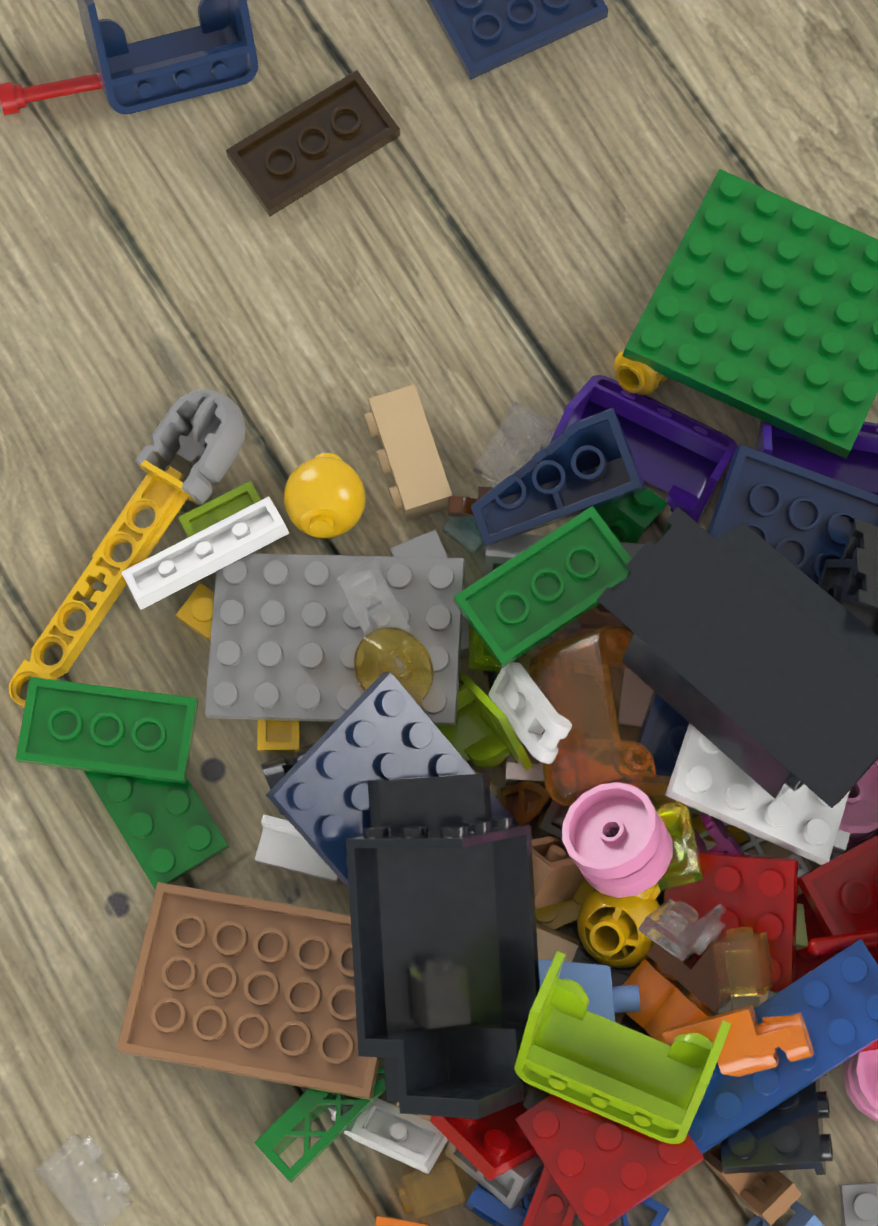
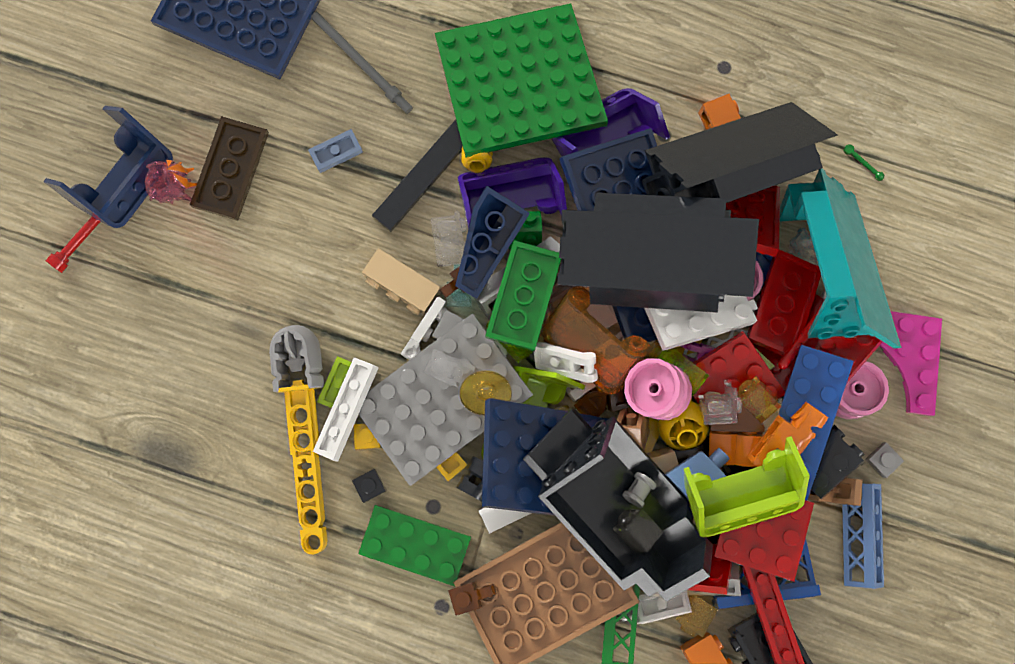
camera: 45 degrees left, 5 degrees up
green plate [15,677,198,784] -> none
yellow brick [284,453,366,539] -> none
none -> clear pink hair [145,160,197,204]
none -> sand blue plate [308,129,363,173]
none -> dark grey bar [311,11,413,114]
none -> black plate [352,469,386,503]
none -> black tile [372,119,462,232]
none -> white hinge [401,297,447,360]
none -> reddish brown plate [448,581,497,616]
none -> light grey bush [622,472,657,508]

